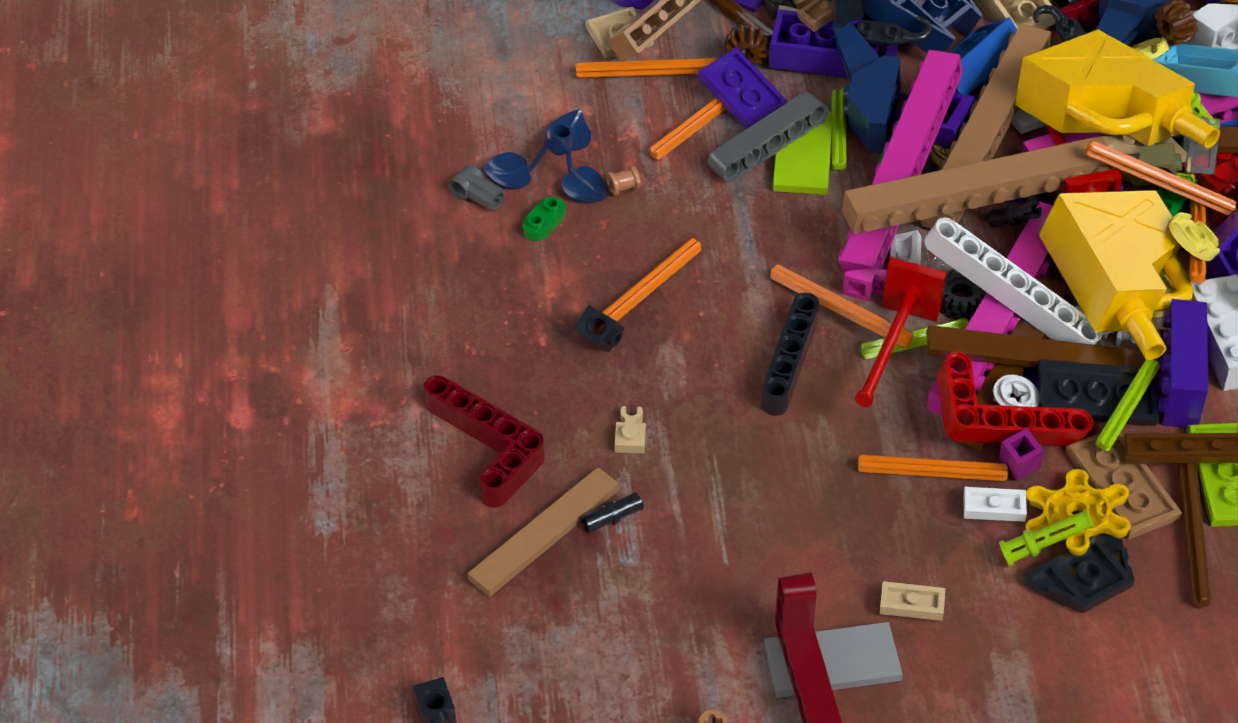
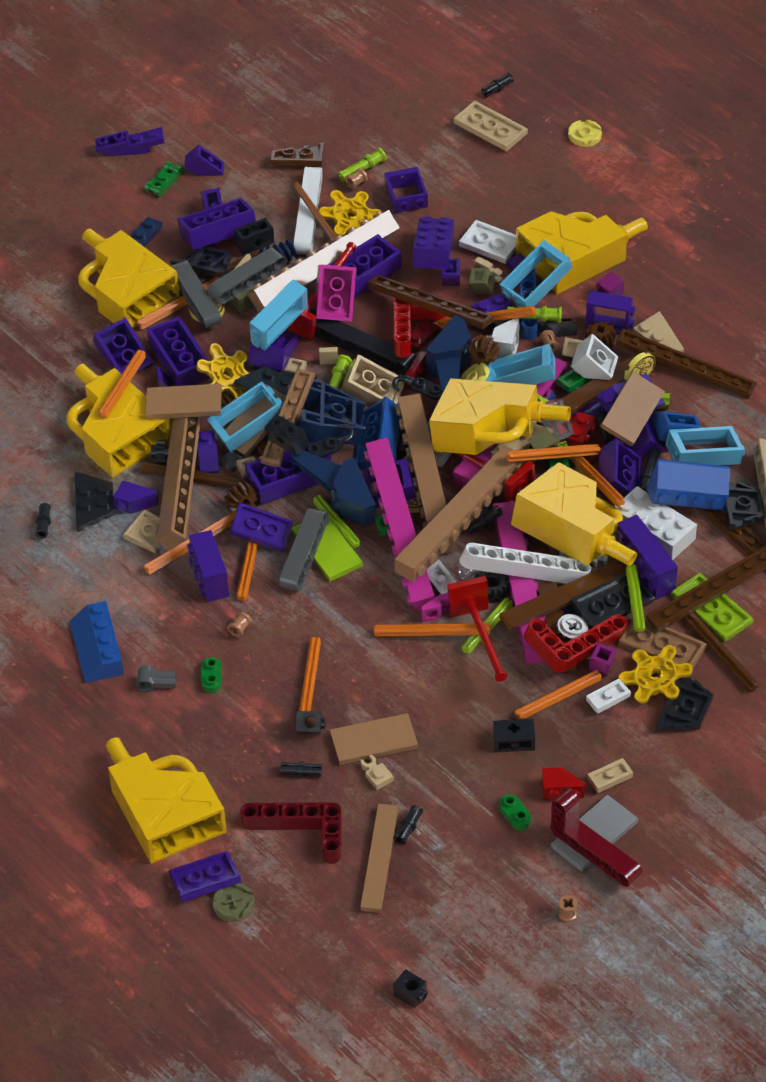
camera: 35 degrees left, 0 degrees up
dark blue plant [482,109,607,202] -> none
black beam [762,292,819,416] -> none
lime pin [999,509,1094,567] -> none
light yellow tile [1169,212,1220,261] -> none
none -> blue slope [70,601,124,683]
none -> yellow piece [106,738,227,864]
none -> dark purple tile [169,851,242,902]
none -> dark purple brick [187,530,229,602]
none -> olive tile [213,883,255,922]
none -> black pin [280,761,322,778]
none -> medium nougat tile [330,713,418,766]
none -> black brick [493,718,535,752]
none -> green plate [500,794,531,830]
none -> red slope [542,767,585,801]

